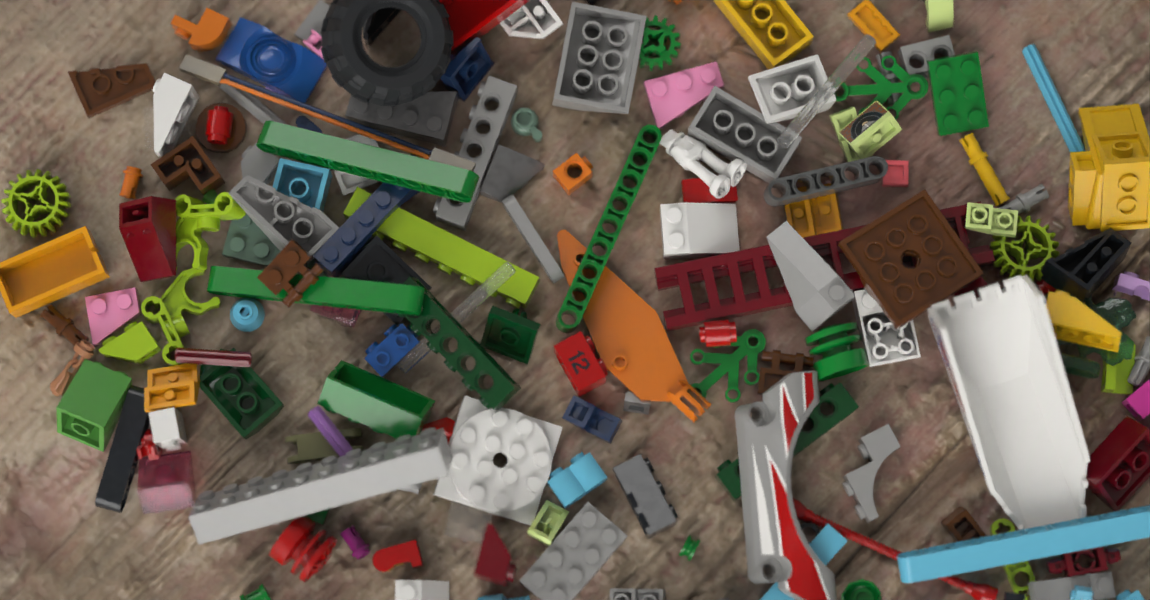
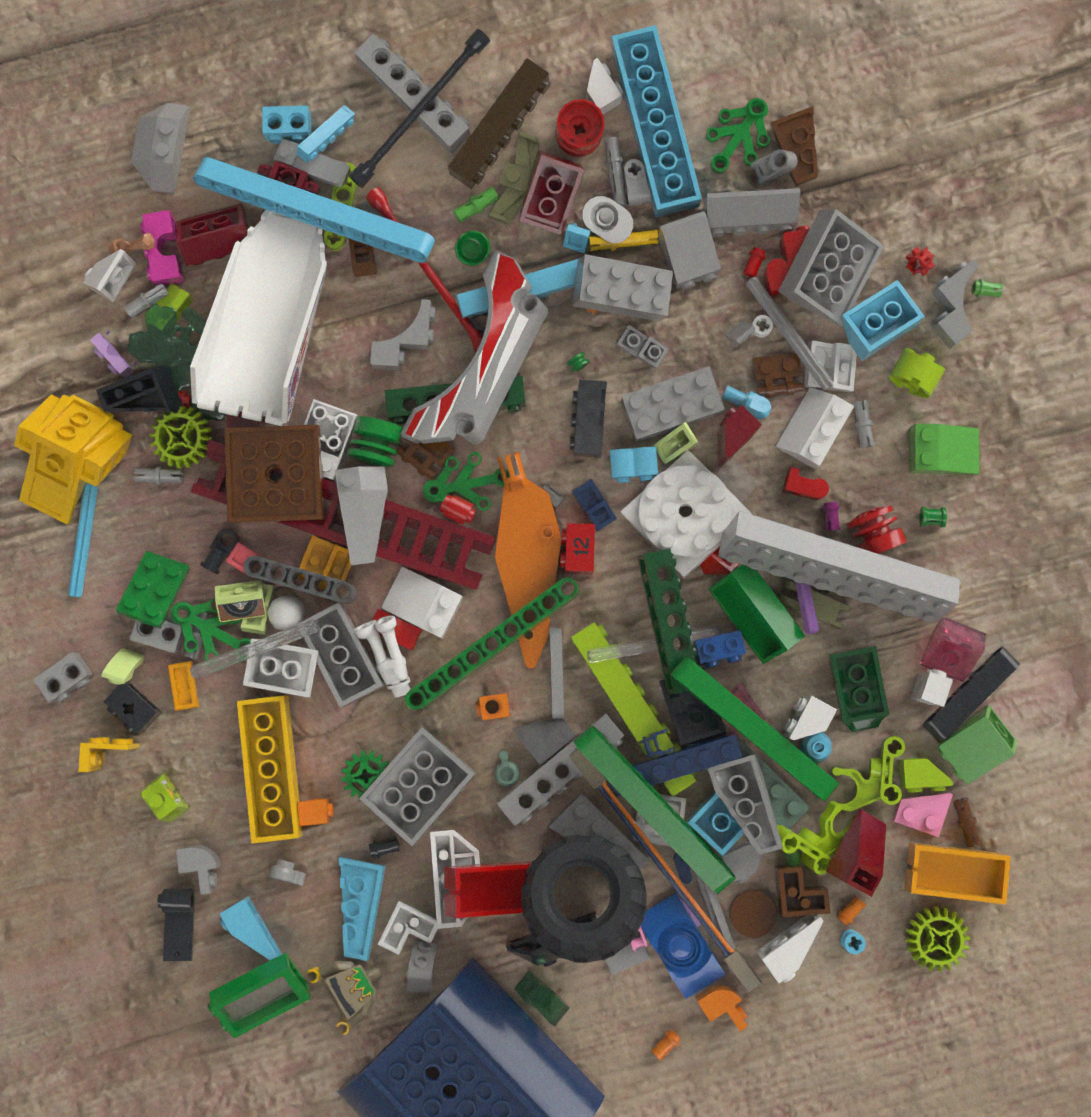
camera: 150 degrees left, 5 degrees up
nougat piece [50,339,95,397] -> none
reddish brown wing [68,63,156,118] -> none
red plate [136,429,163,461] -> none
light orange slope [144,363,200,413] -> none
dark red axle [175,348,252,367] -> none
red brick [205,106,233,145] -> none
reddish brown plate [257,239,324,308] -> none
dark blue slope [441,37,495,102] -> none
dark green tile [480,306,541,365] -> none
bright pink wing [644,61,724,129] -> none
yellow pin [959,133,1010,207] -> none
yellowish green slope [965,202,1018,238] -> none
yellow slope [1046,291,1121,353] -> none
none -> black connector [200,529,239,574]
none -> white hair [268,595,306,631]
none -> dark blue piece [639,728,675,759]
none -> white slope [782,695,837,740]
none -> medium azure bush [840,929,866,954]

